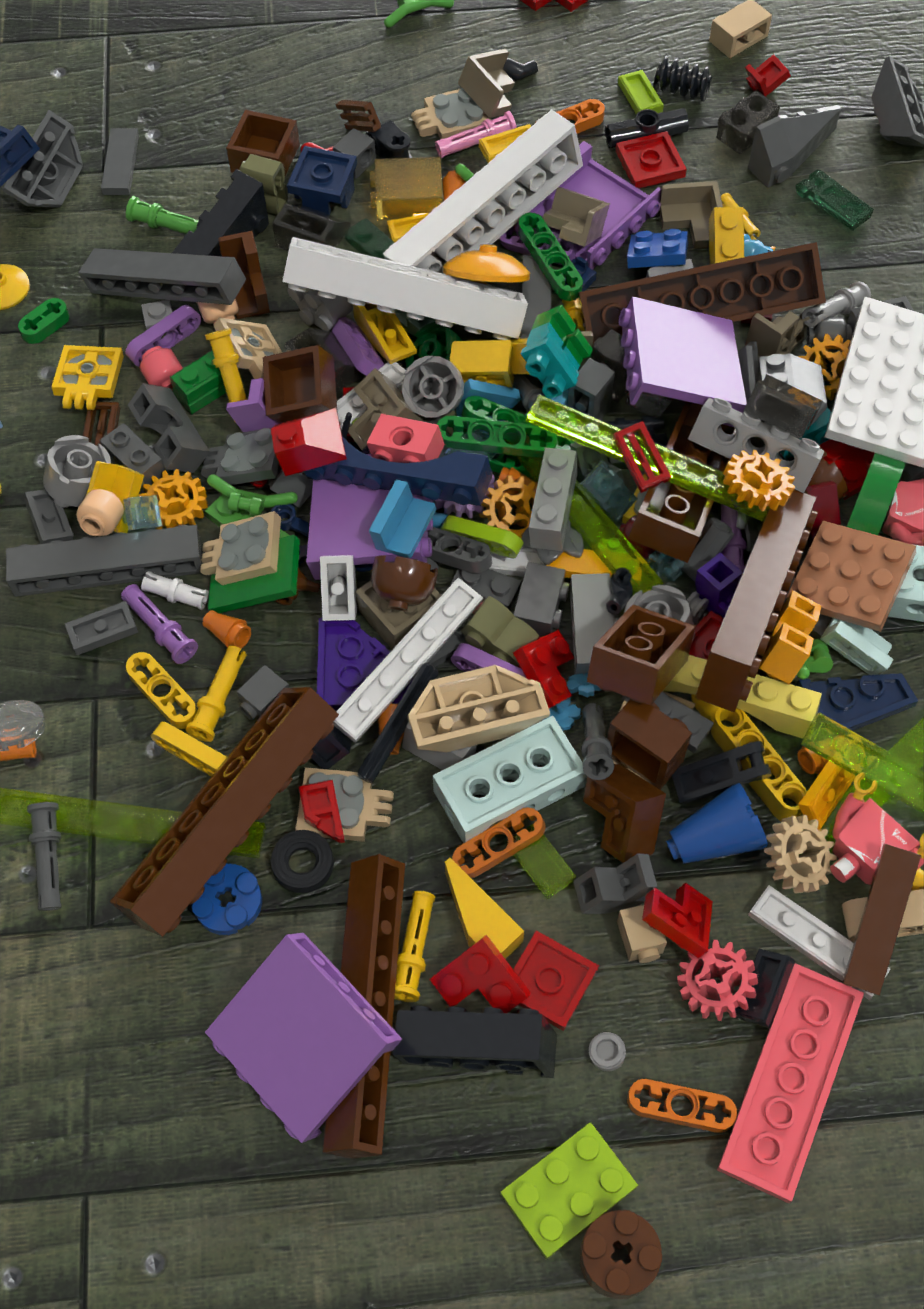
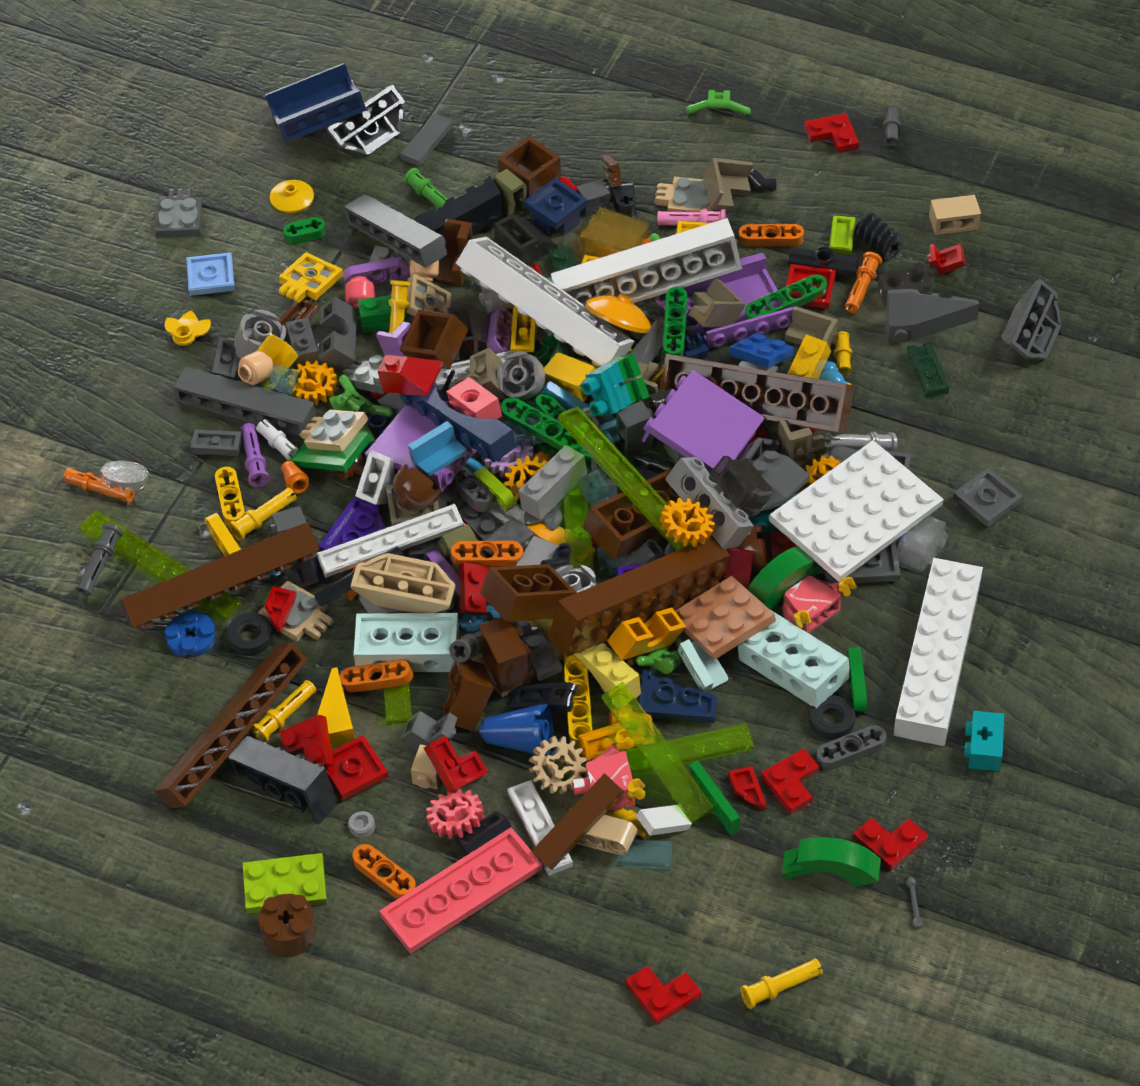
camera: 30 degrees right, 10 degrees down
medium lavender panel [205,933,402,1143] -> none
red tile [613,421,671,493] -> none
none -> orange beam [451,541,523,566]
none -> green beam [745,275,827,320]
none -> orange pin [844,252,882,313]

